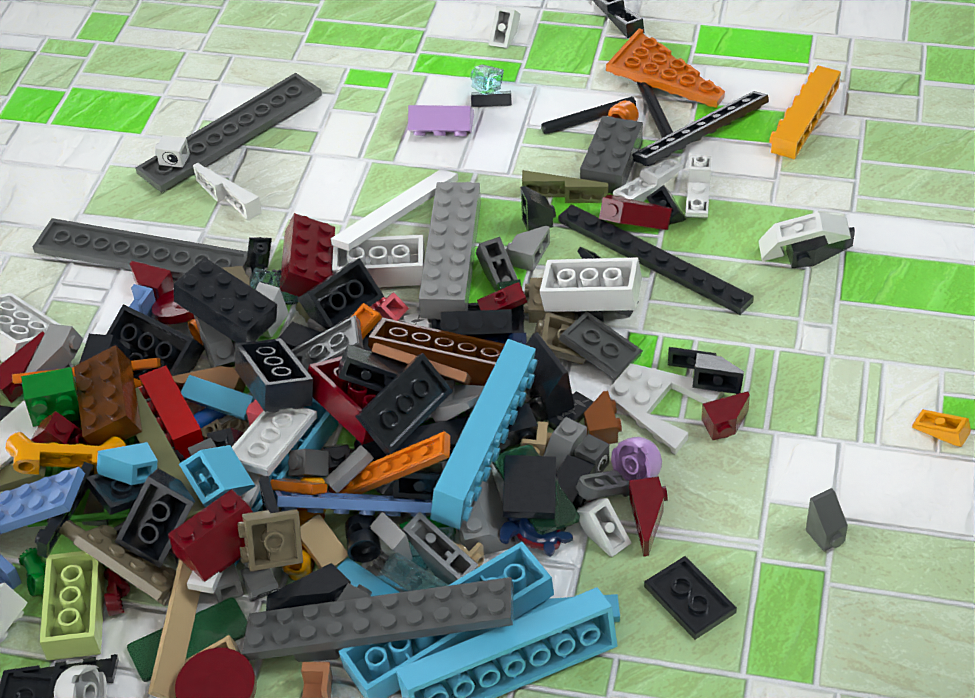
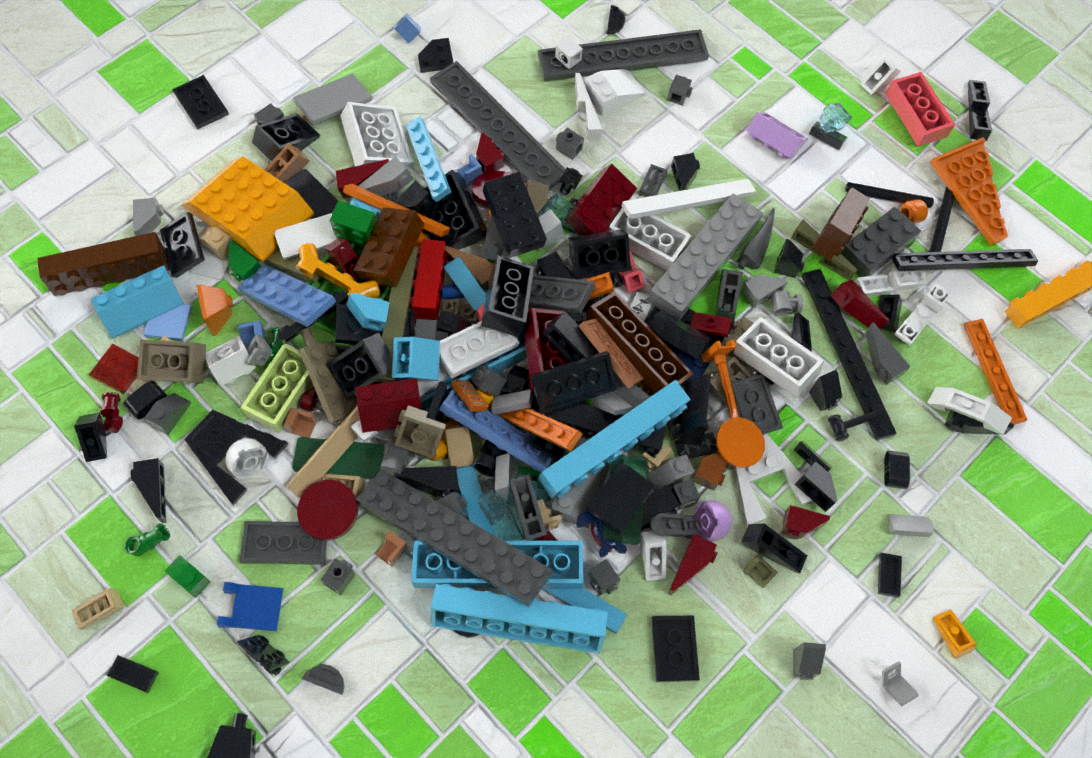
camera: 25 degrees right, 20 degrees up
none -> light grey bracket [247,335,272,366]
none -> nougat panel [284,407,317,439]
none -> medium azure plate [406,116,451,202]
none -> black plate [418,38,454,73]
none -> dark grey brick [556,127,584,160]
none -> white slope [585,69,645,115]
none -> dark grey brick [588,559,621,595]
none -> black tile [607,5,625,34]
none -> dark grey tile [638,164,668,197]
none -> dark grey brick [667,74,693,106]
none -> black slope [671,153,700,191]
none -> orange piece [701,340,765,468]
none -> dark grey piece [736,207,775,270]
none -> black slope [741,523,808,573]
none -> olive tile [743,554,778,588]
none -> light grey piece [771,291,803,316]
none -> black slope [809,370,842,411]
none -> brick [811,187,870,261]
none -> black piece [828,411,878,442]
none -> dark grey slope [865,323,910,385]
none -> black tile [878,553,902,598]
none -> light grey bracket [882,661,918,707]
none -> black beam [884,450,910,489]
none -> coral brick [885,72,955,147]
none -> light grey slope [888,514,934,537]
none -> orange tile [964,319,1028,425]

